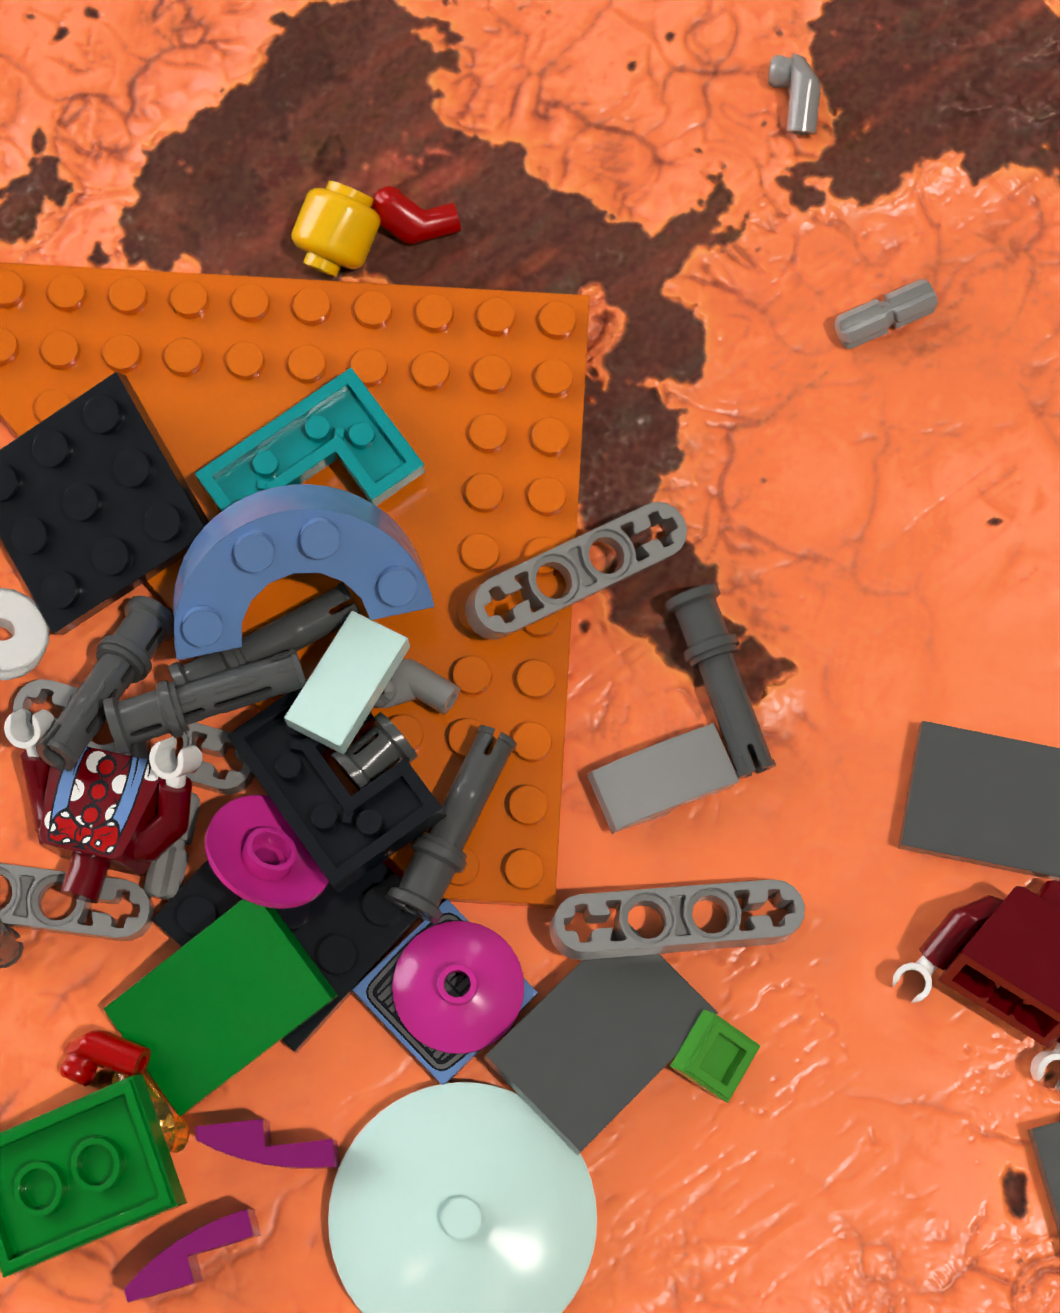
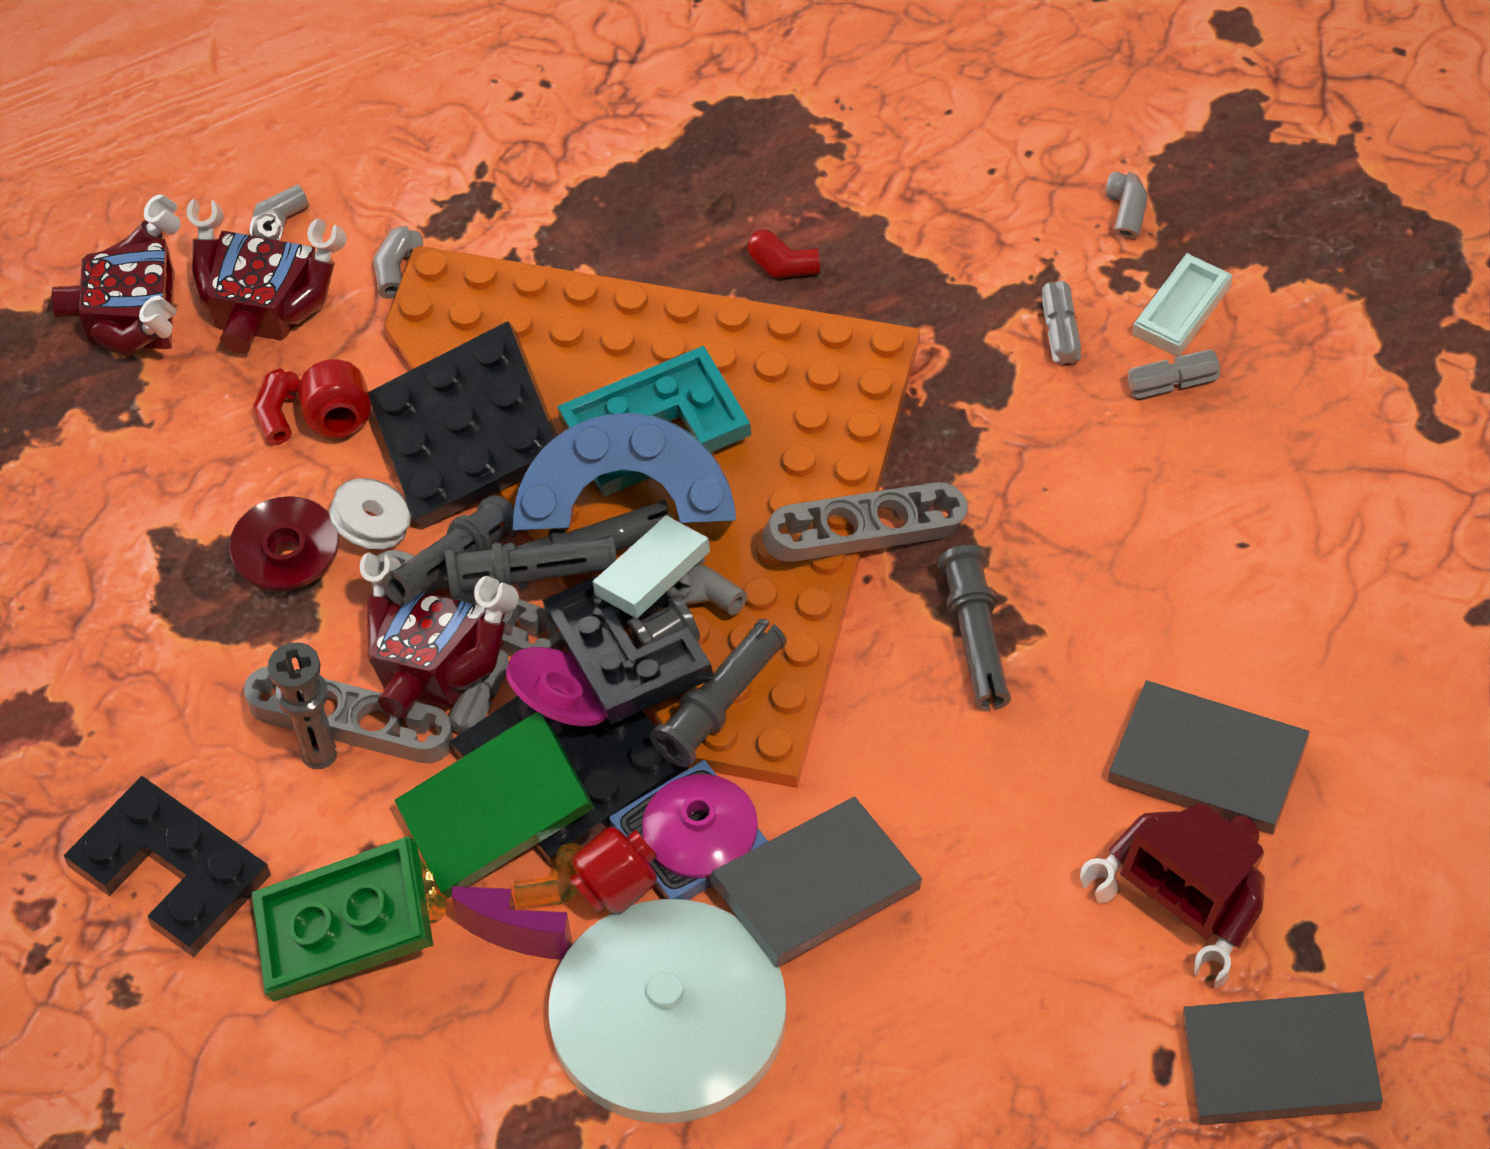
camera: 15 degrees right, 20 degrees down
red arm [59,1030,151,1086] -> none
magenta slope [124,1209,261,1303] -> none
yellow head [291,180,380,277] -> none
light grey beam [549,879,805,960] -> none
light grey slope [587,723,739,834] -> none
bright green tile [670,1009,760,1103] -> none
none -> clear yellow arm [514,843,583,910]
none -> red head [569,827,658,914]
none -> light grey piece [1042,280,1081,365]
none -> light aqua tile [1133,253,1233,357]

